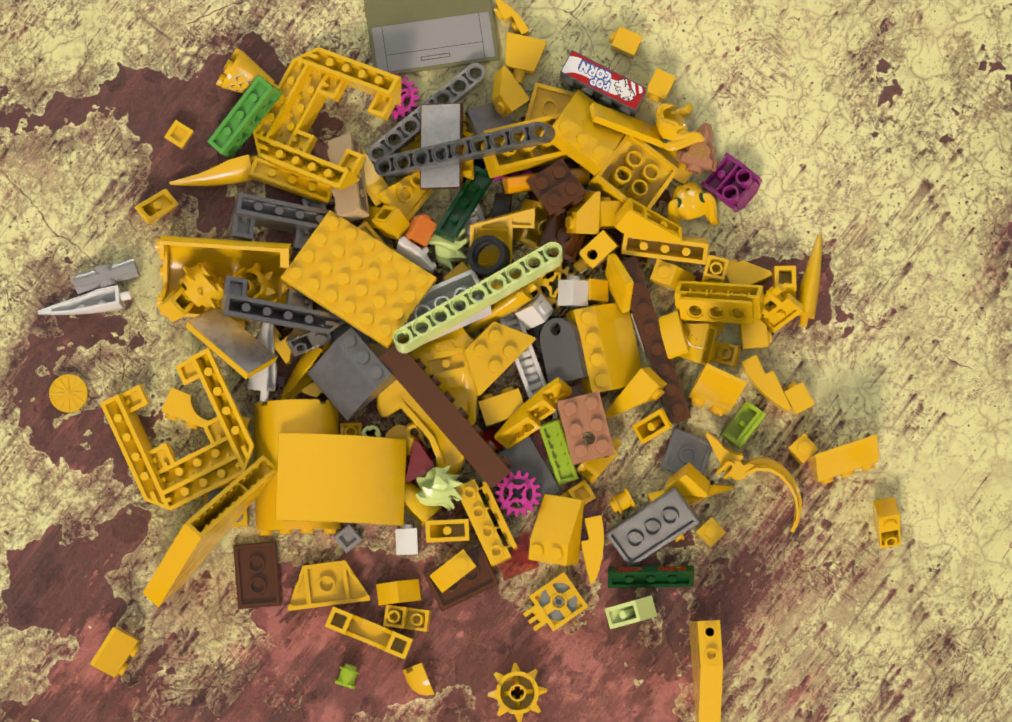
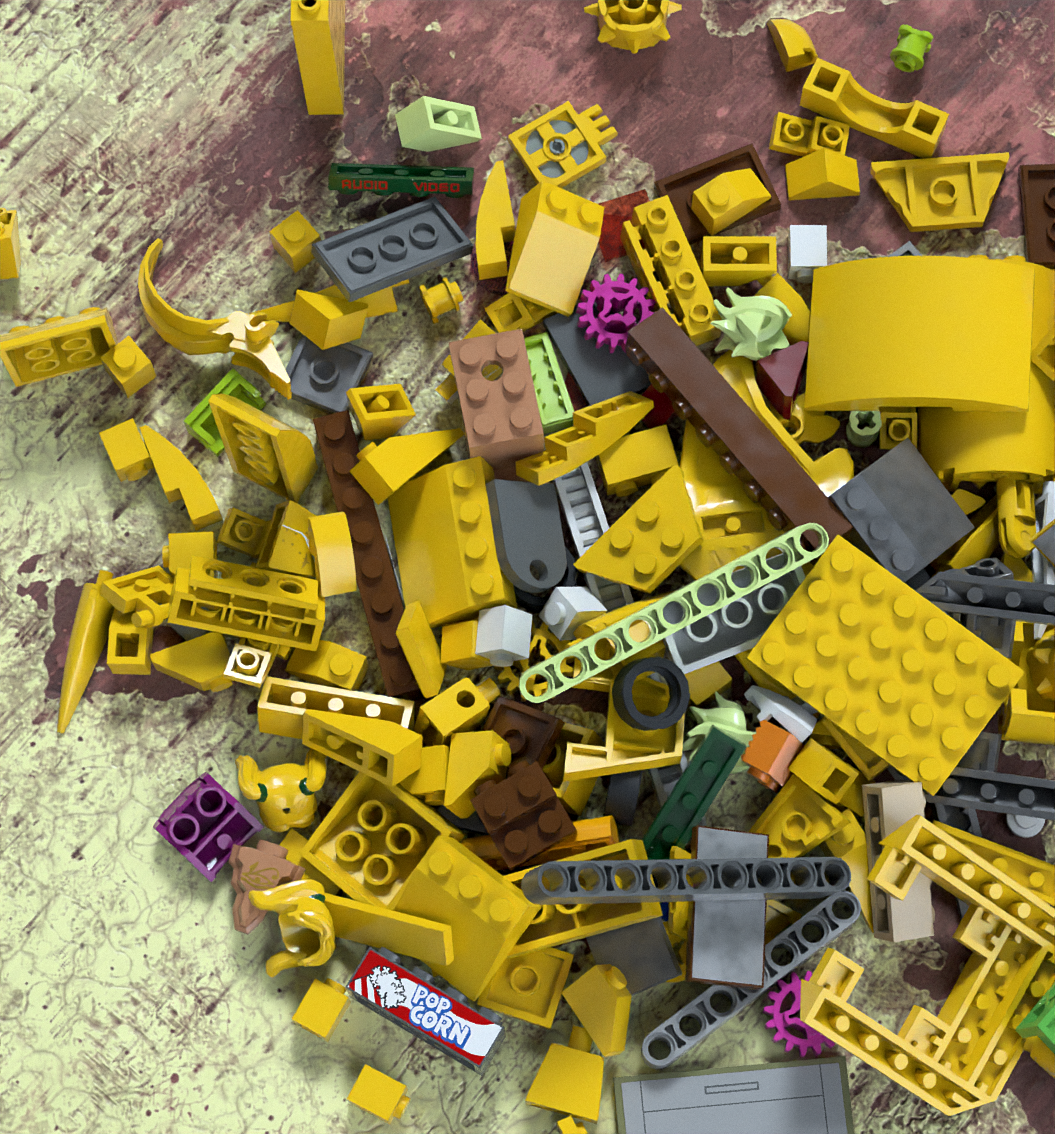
camera: 175 degrees left, 10 degrees down
none -> yellow arm [996,477,1036,558]

